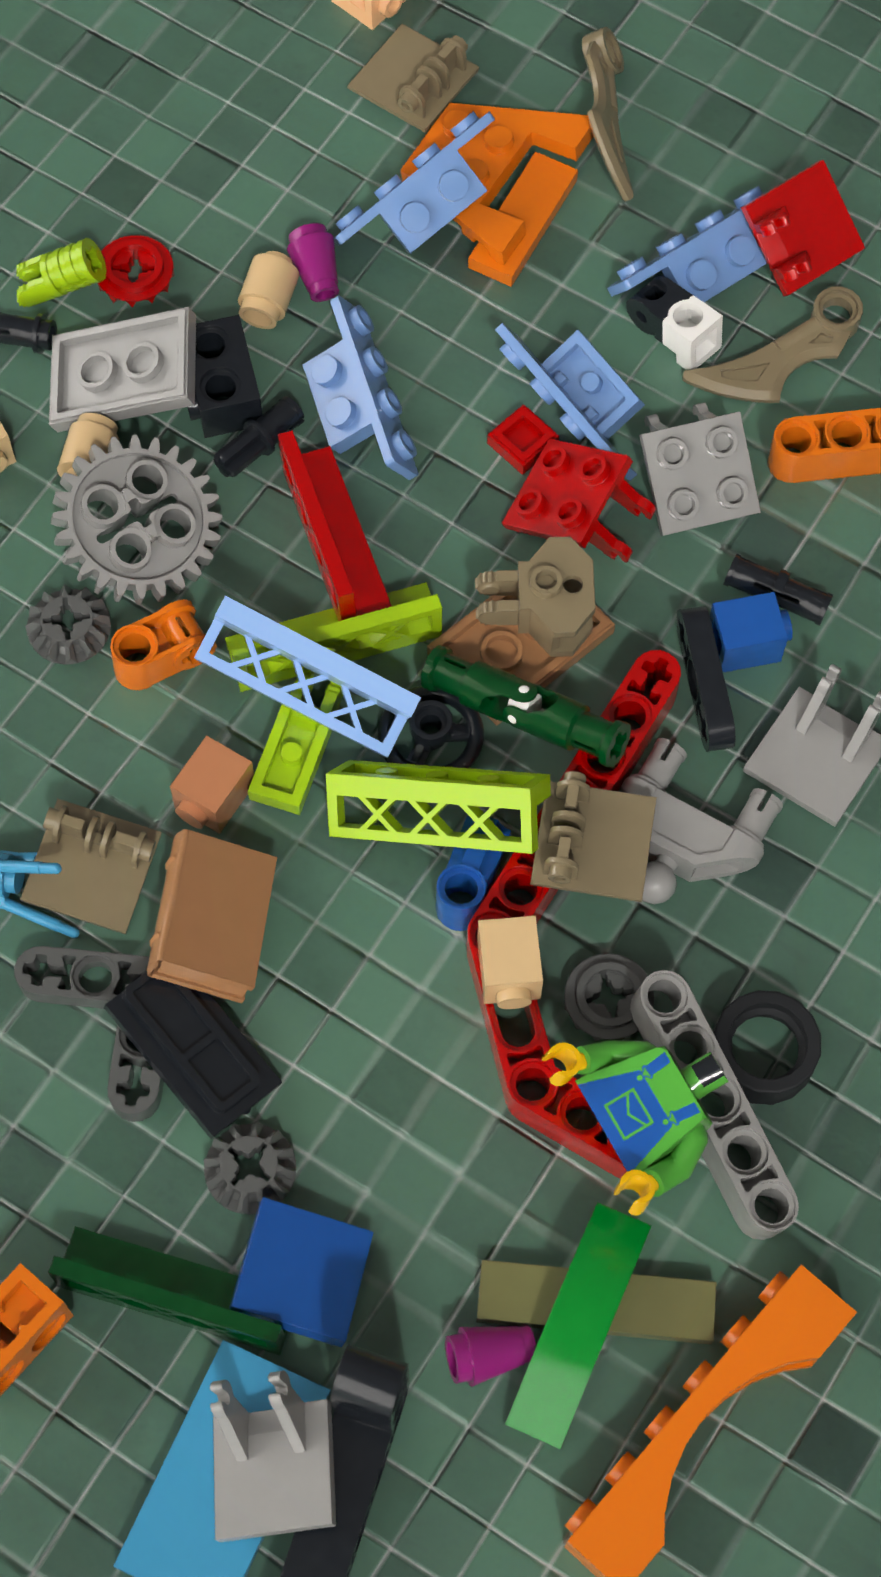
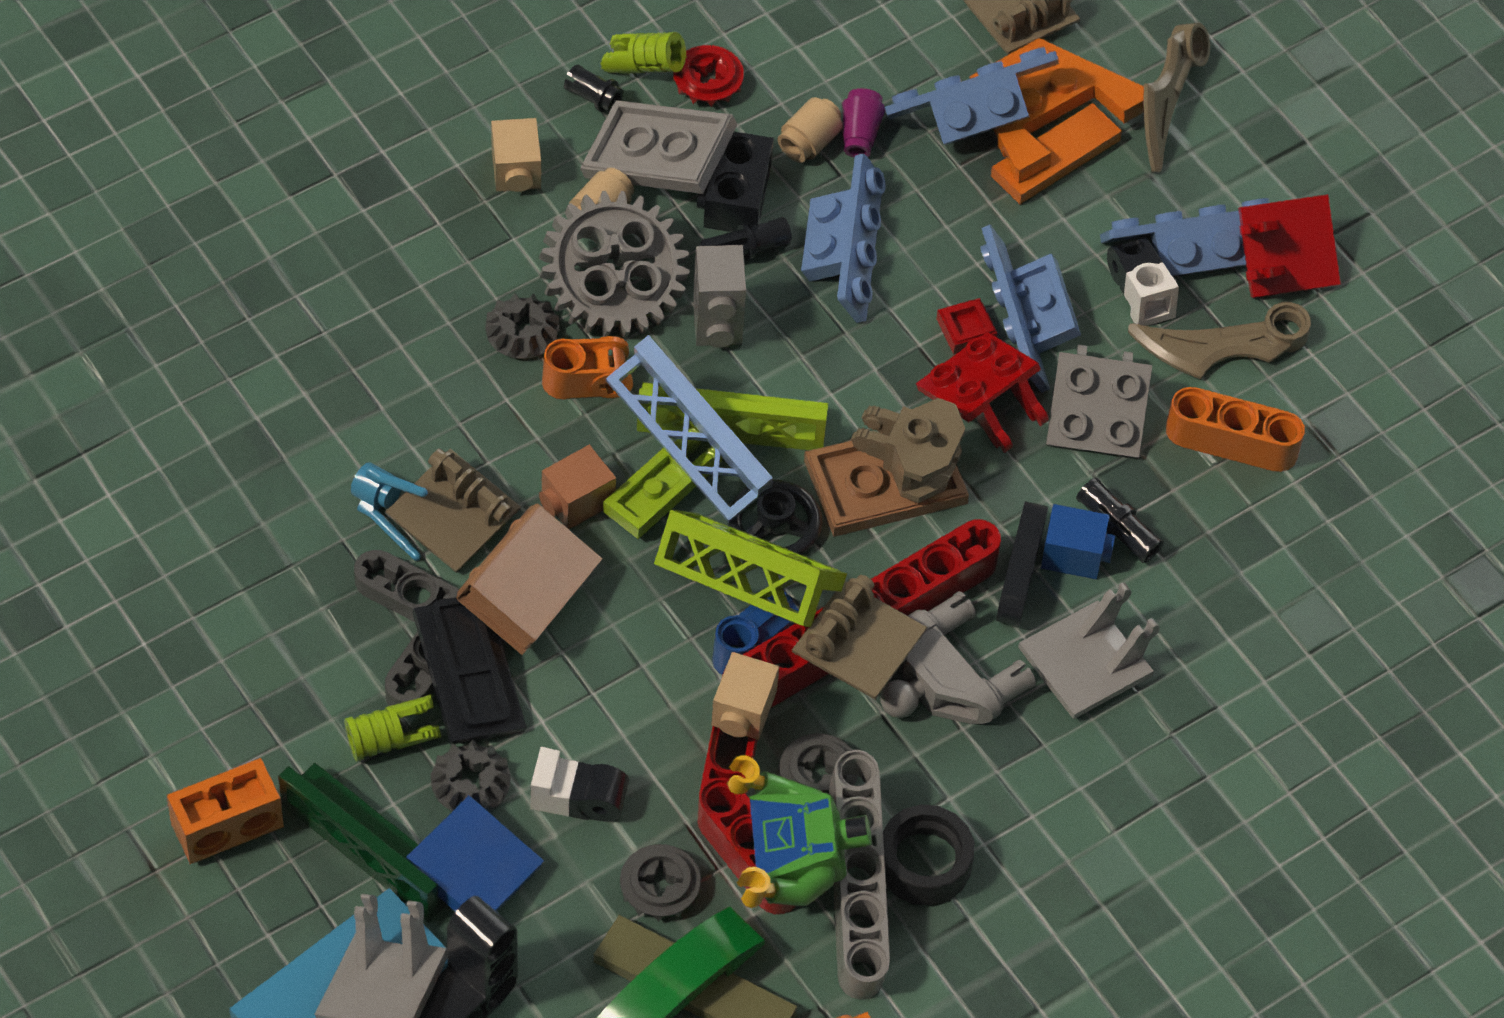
camera: 20 degrees right, 10 degrees down
red fence [278,430,392,621] -> none
dark green piece [421,645,631,767] -> none
magenta cone [445,1326,536,1387] -> none
none -> lime hinge [344,695,442,761]
none -> leg [531,747,629,822]
none -> dark grey gear [620,844,701,922]
none -> light grey brick [693,245,746,347]

